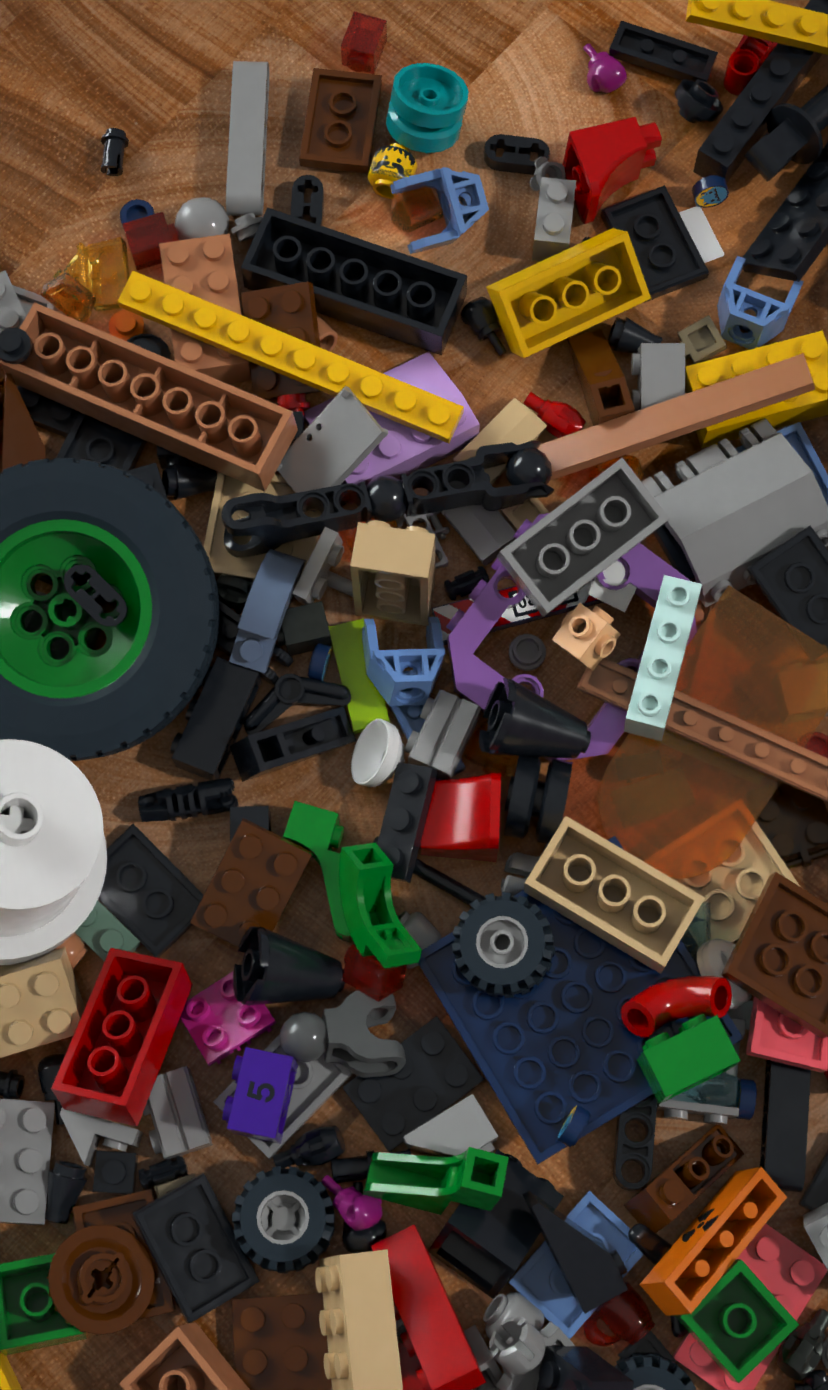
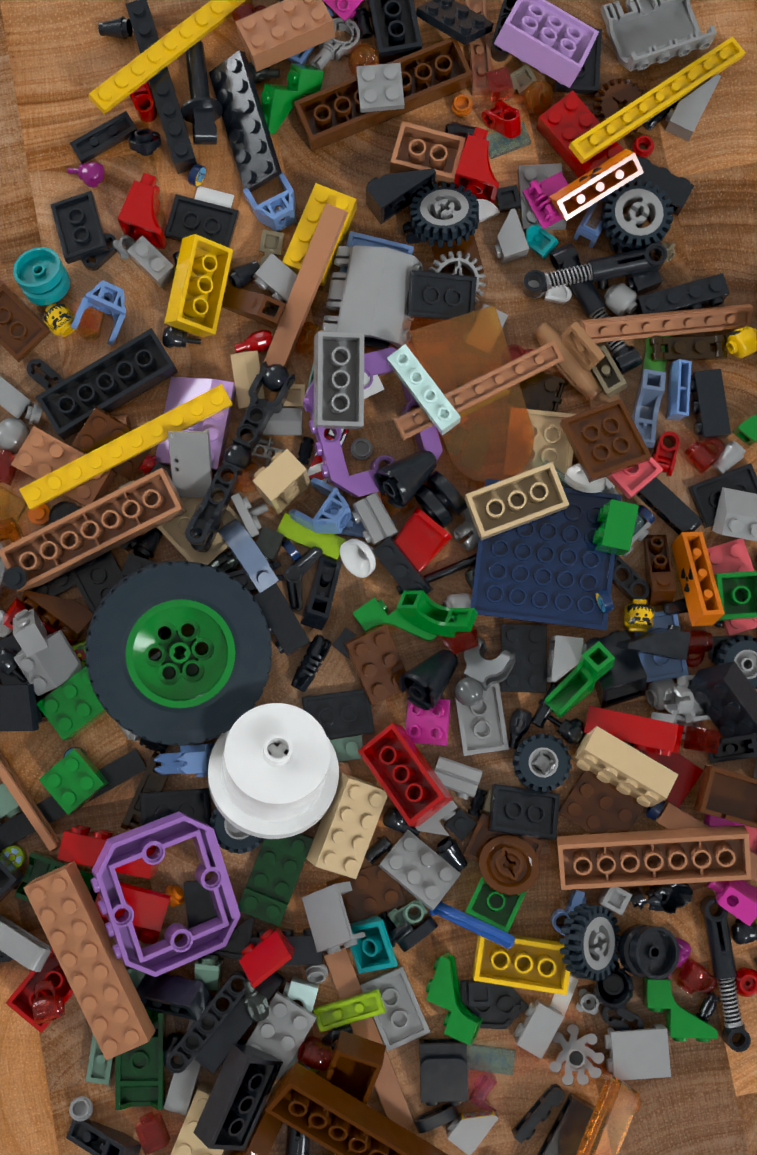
camera: 55 degrees left, 10 degrees up
black beam [64,564,128,627] -> none
dark purple brick [222,1047,298,1144] -> none
magenta piece [321,1175,383,1231] -> none
black wheel [452,892,555,998] -> none
light nougat brick [552,603,621,671] -> none
red cylinder [621,976,732,1037] -> none
none -> black tile [50,191,109,264]
none -> yellow head [624,599,654,633]

